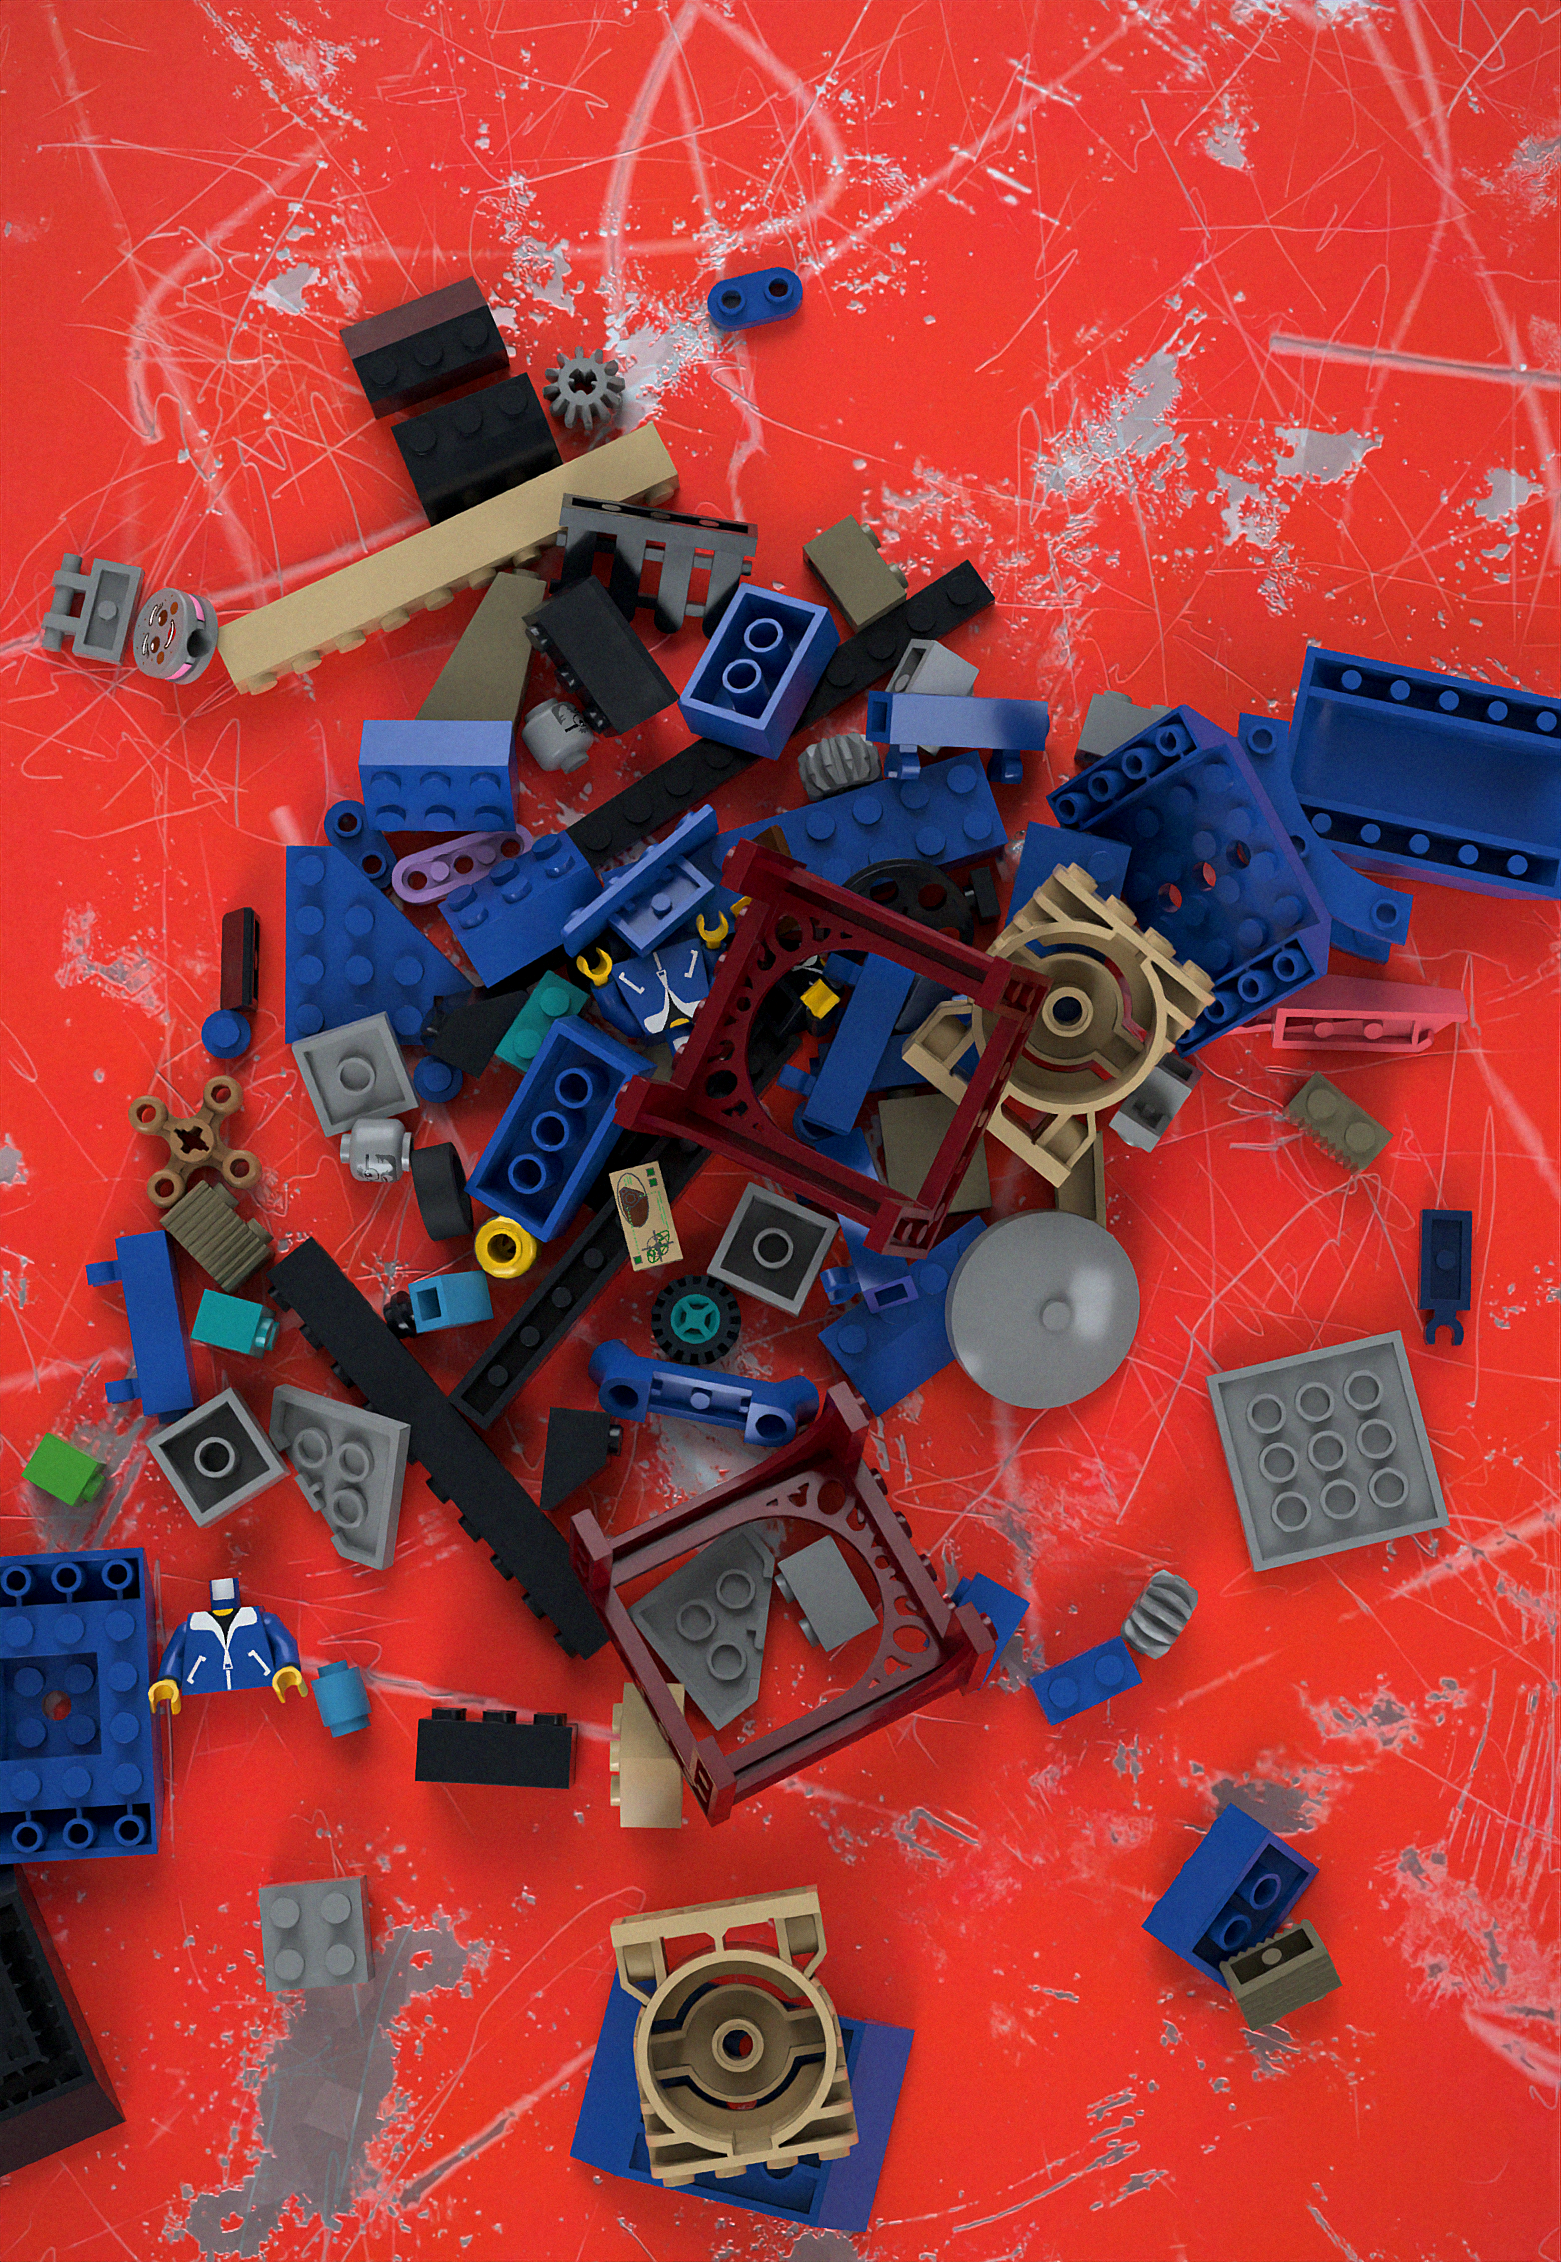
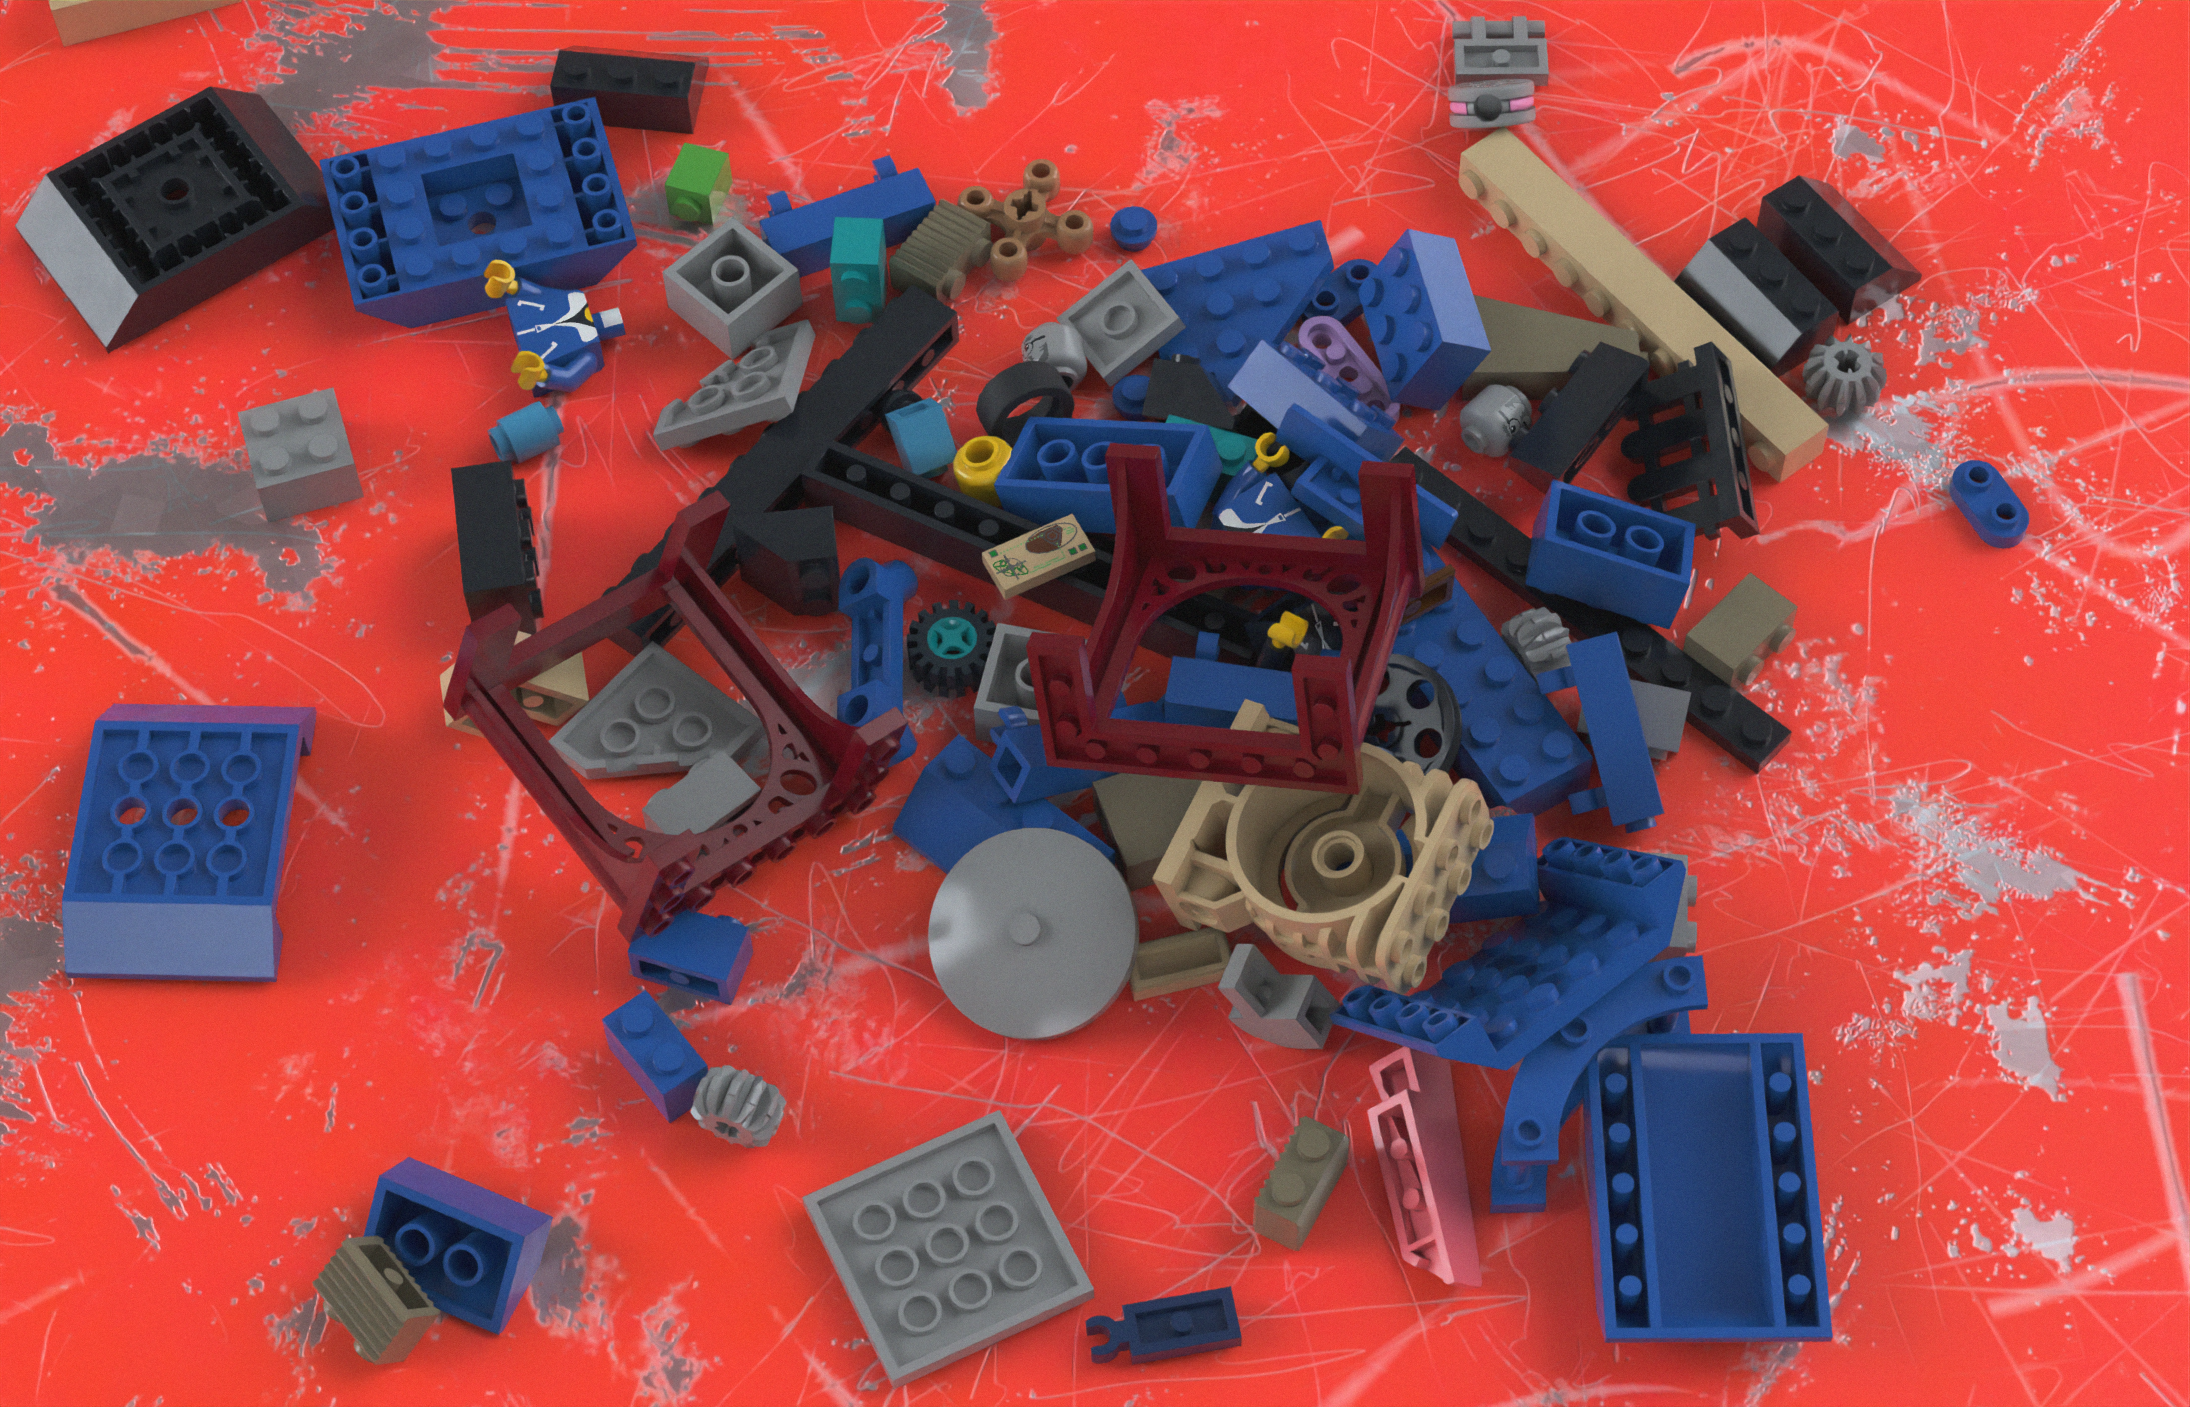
camera: 75 degrees right, 25 degrees down
slope [220,907,260,1012] -> none
tan brick [610,1884,859,2187] -> none

